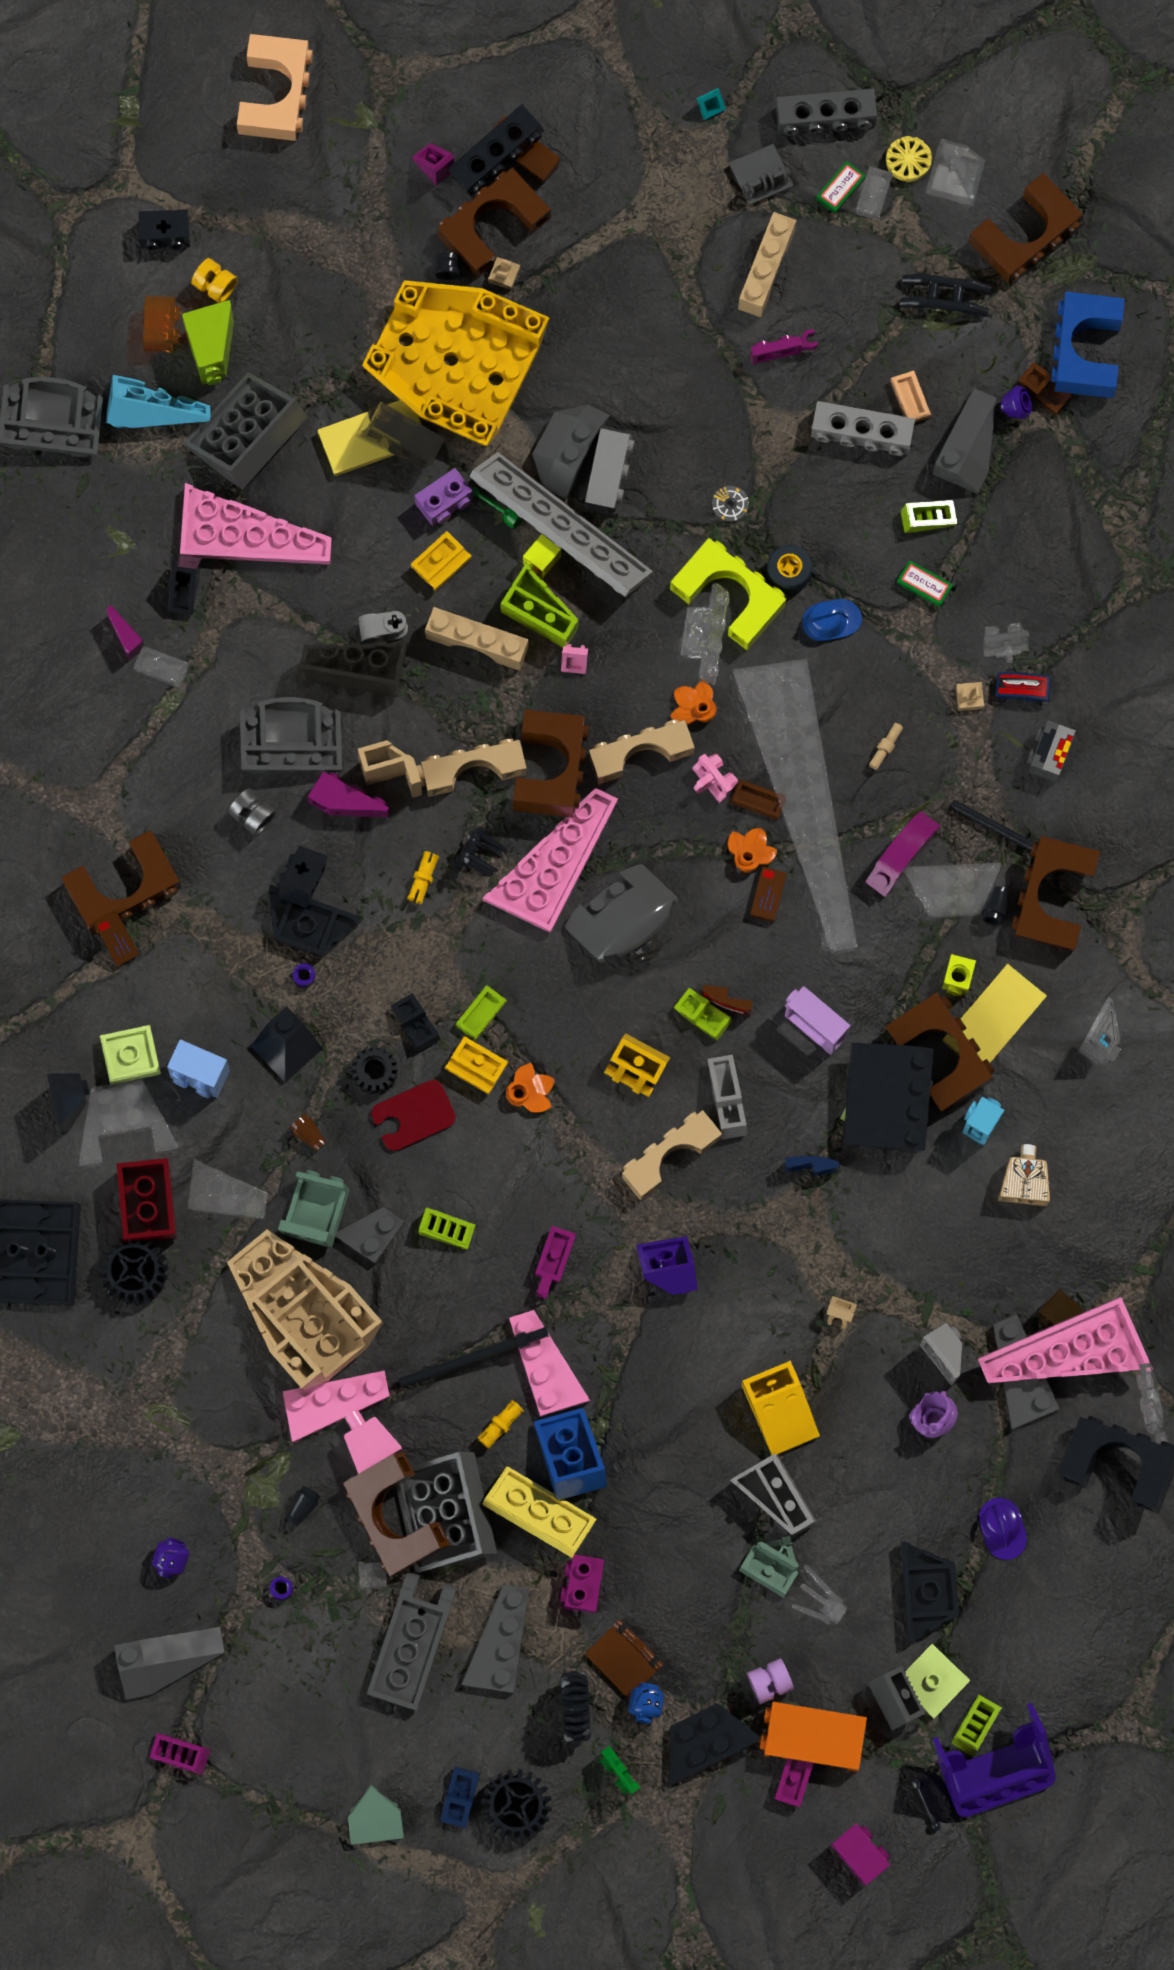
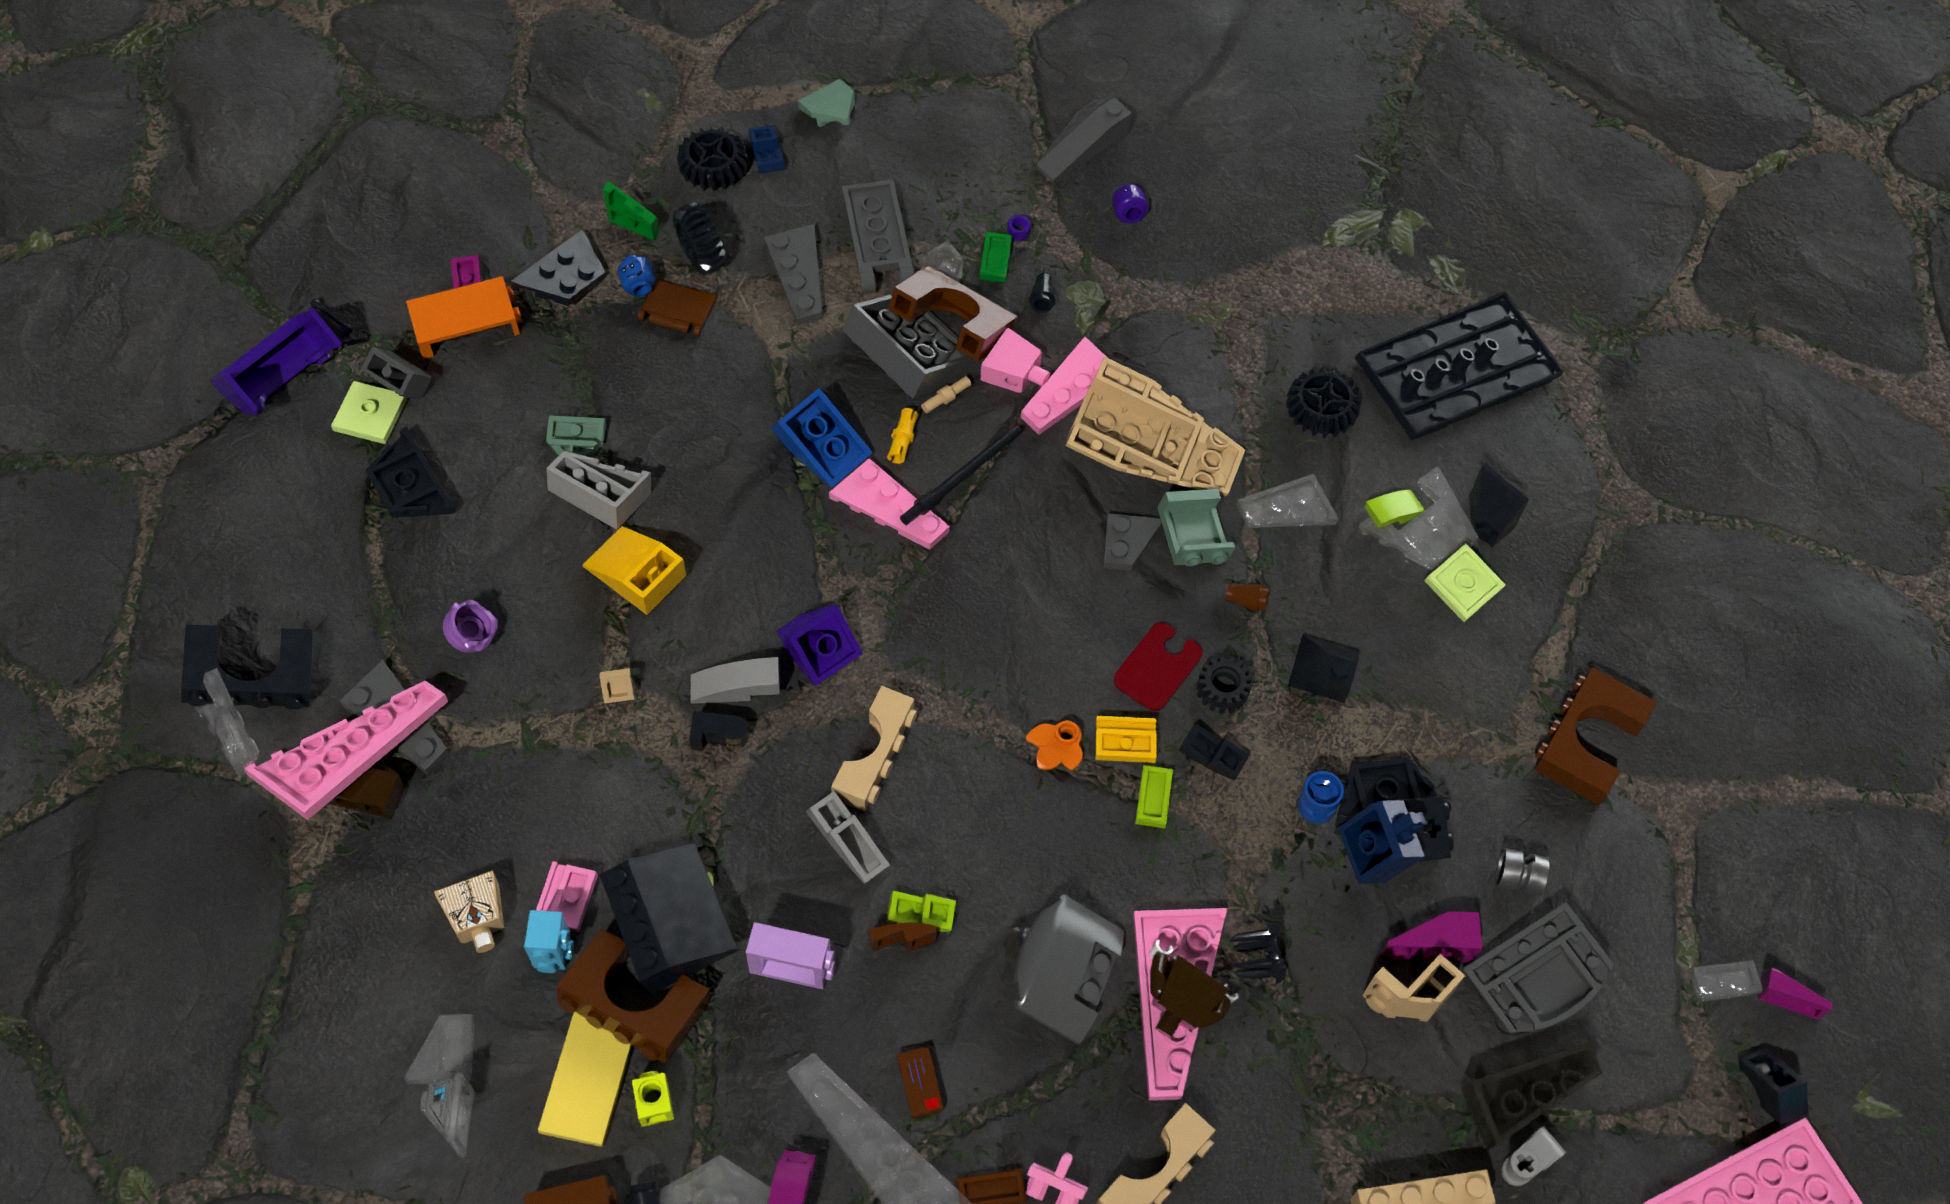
camera: 150 degrees right, 15 degrees down
reddish brown tile [93,910,139,966] -> none
dark red brick [116,1158,177,1244] -> none
magenta slope [149,1733,210,1775] -> none
light blue piece [167,1040,230,1098] -> none
dark purple axle [293,963,316,988] -> none
yellow pin [407,851,439,904] -> none
lime slope [418,1208,476,1250] -> none
tan arch [421,739,527,797] -> none
light yellow tile [482,1466,597,1558] -> none
reddish brown arch [513,709,589,818] -> none
magenta plate [535,1226,576,1299] -> none
magenta brick [560,1555,604,1614] -> none
yellow brick [604,1033,670,1097] -> none
orange plate [728,828,777,873] -> none
lavender wheel [747,1658,794,1704] -> none
dark blue slope [784,1156,840,1177] -> none
clear plant [792,1564,848,1625] -> none
magenta brick [831,1823,891,1886] -> none
light grey slope [920,1323,962,1386] -> none
lime slope [952,1695,1002,1756] -> none
dark purple piece [979,1498,1027,1560] -> none
none -> clear wing [405,1014,474,1084]
none -> bright pink plate [536,861,598,933]
none -> black leg [689,711,748,751]
none -> light grey slope [691,657,780,704]
none -> tan bar [921,376,971,413]
none -> green tile [979,232,1012,283]
none -> dark brown torso [1149,940,1239,1038]
none -> blue wheel [1297,771,1344,824]
none -> dark blue hinge [1338,800,1427,884]
none -> lime slope [1364,490,1426,529]

